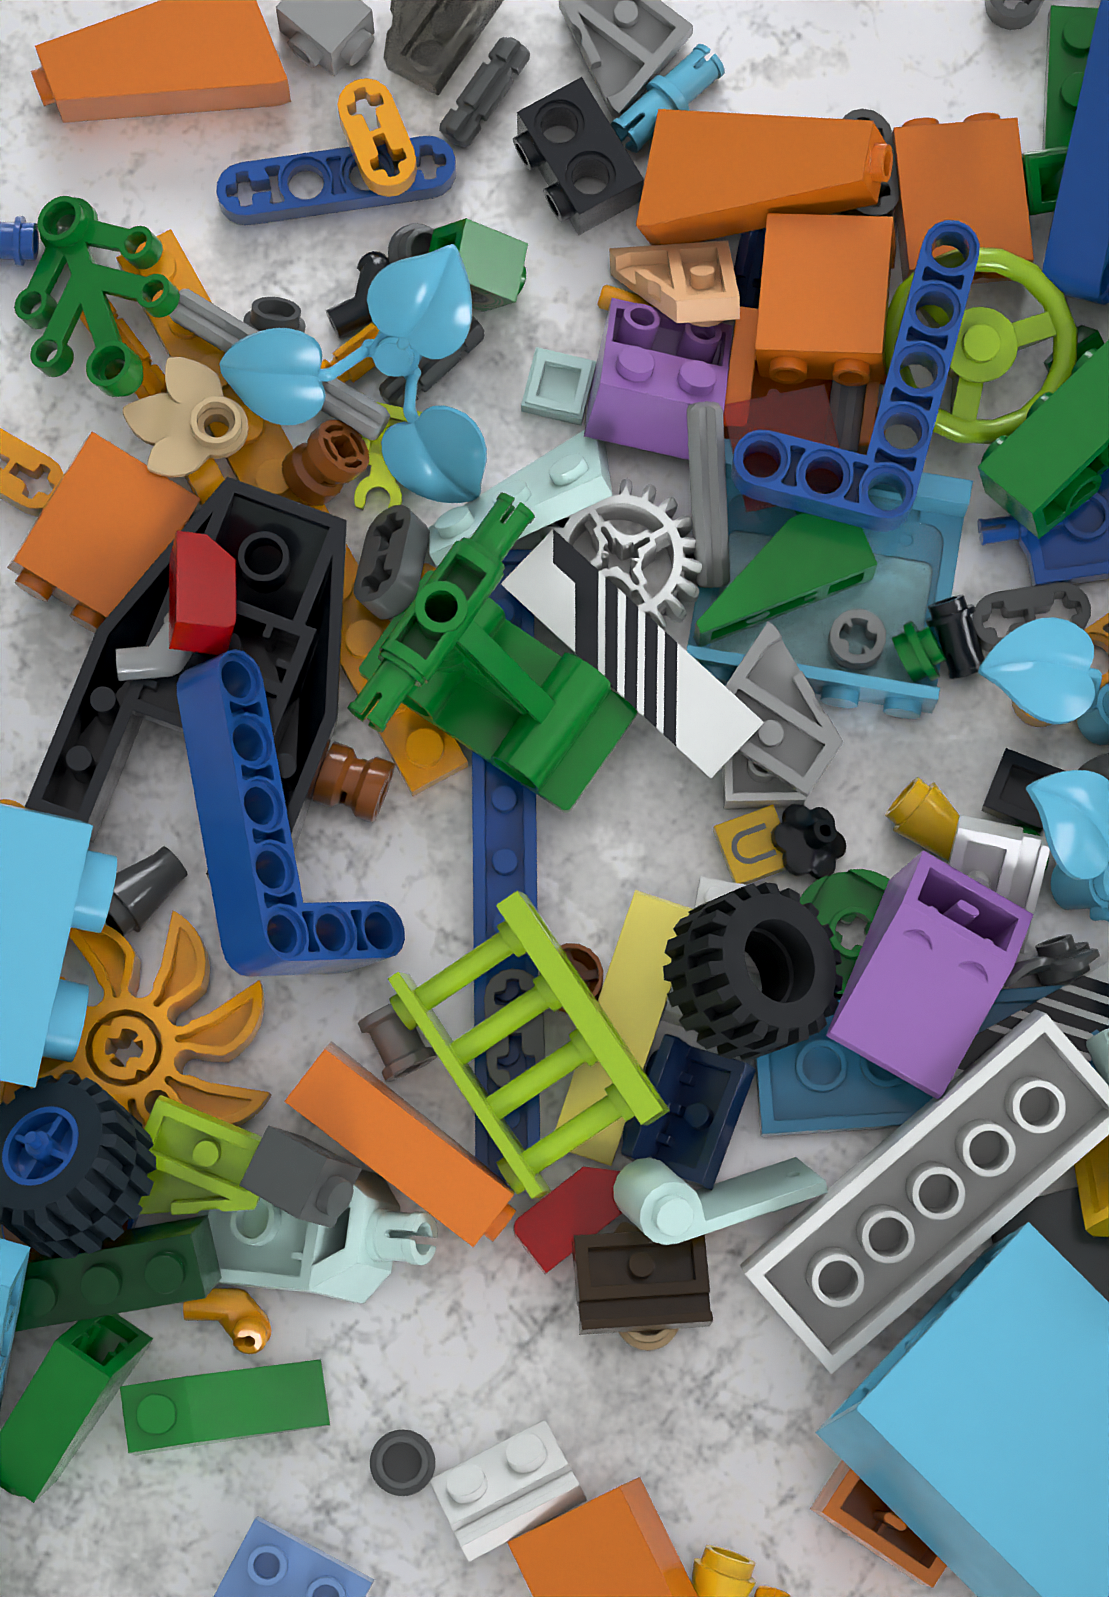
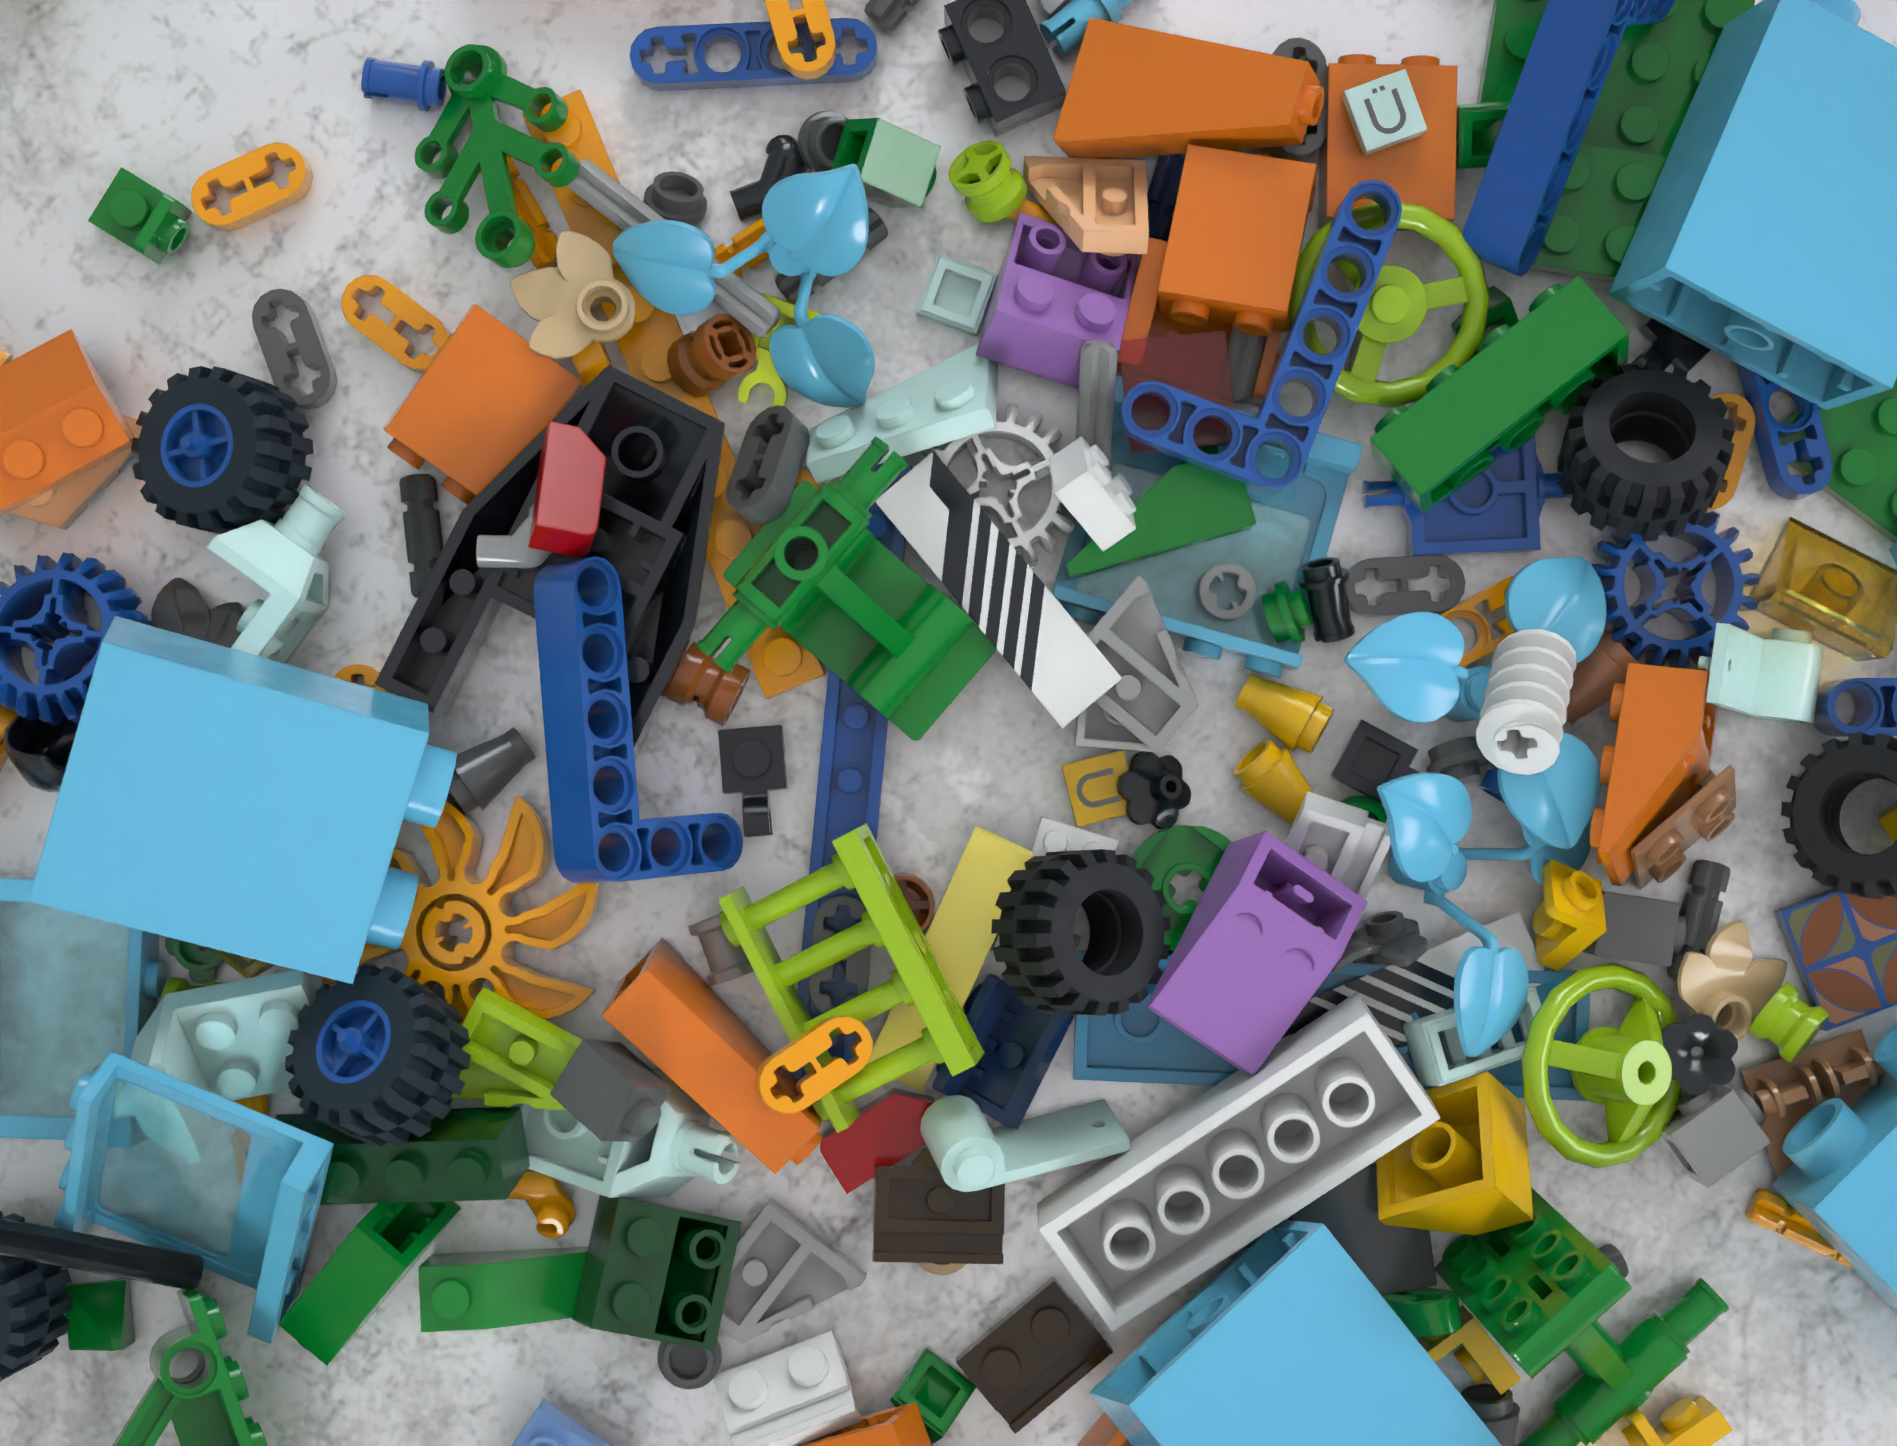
camera: 10 degrees right, 10 degrees up
none -> dark grey axle [399,474,443,598]
none -> dark green slope [572,1194,742,1351]
none -> black plate [718,725,788,837]
none -> light grey wing [720,1199,867,1344]
none -> light orange beam [755,1016,873,1114]
none -> green slope [890,1348,976,1445]
none -> lime wheel [948,140,1027,223]
none -> dark brown plate [956,1276,1113,1434]
none -> white piece [1049,436,1136,552]
none -> yellow cone [1234,673,1335,754]
none -> light aqua tile [1341,69,1427,156]

